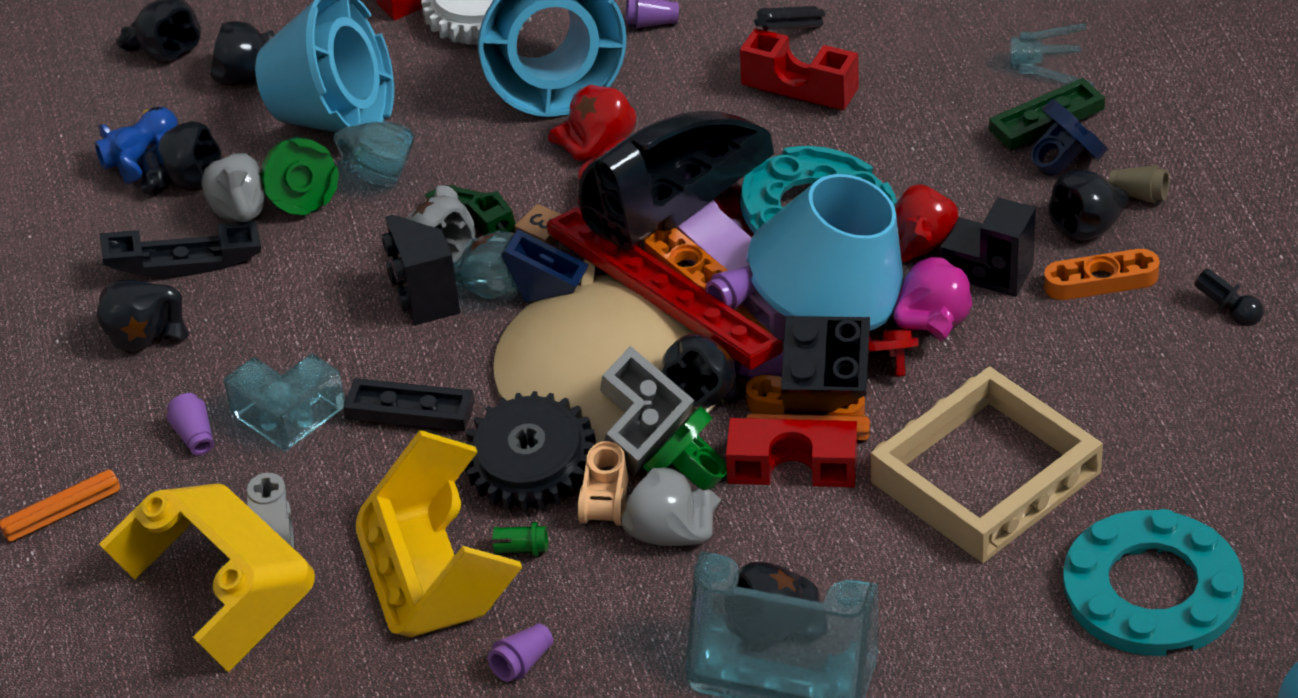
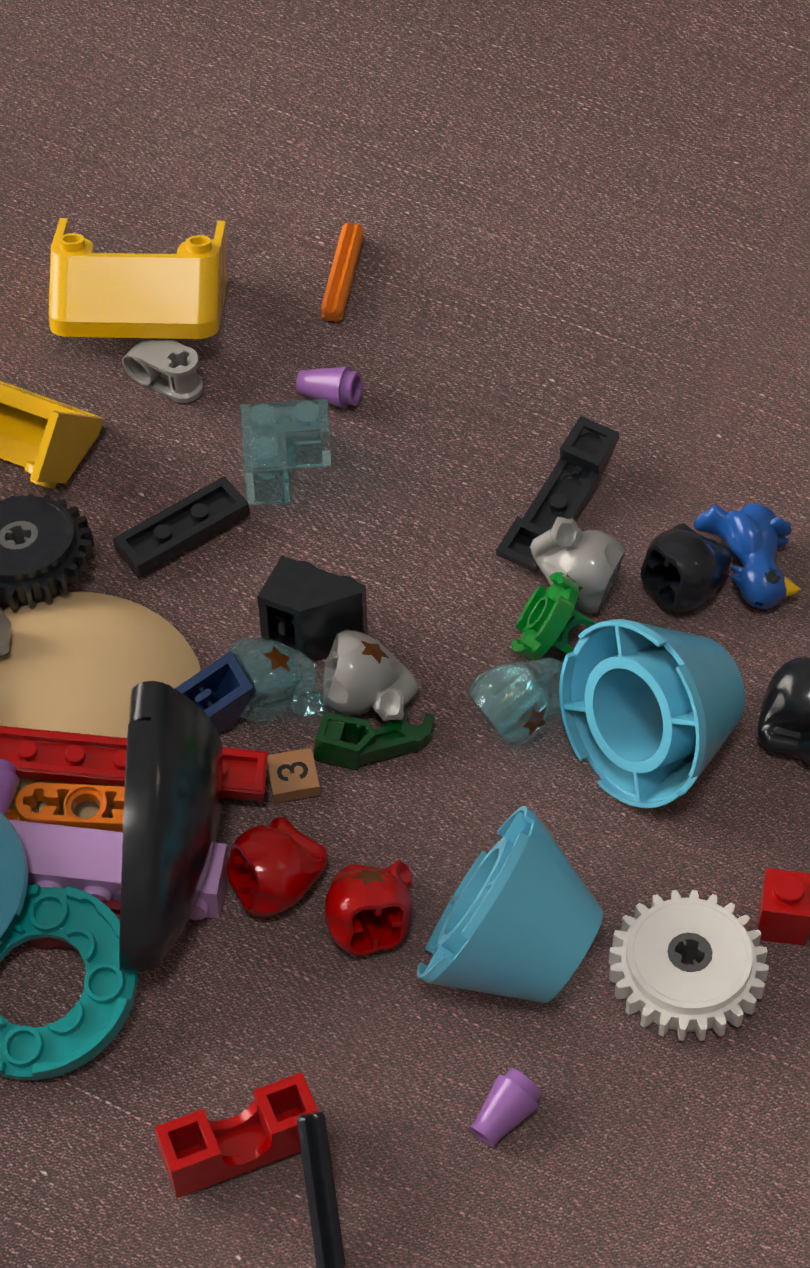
camera: 130 degrees right, 10 degrees up
black piece [97,280,189,352] -> none

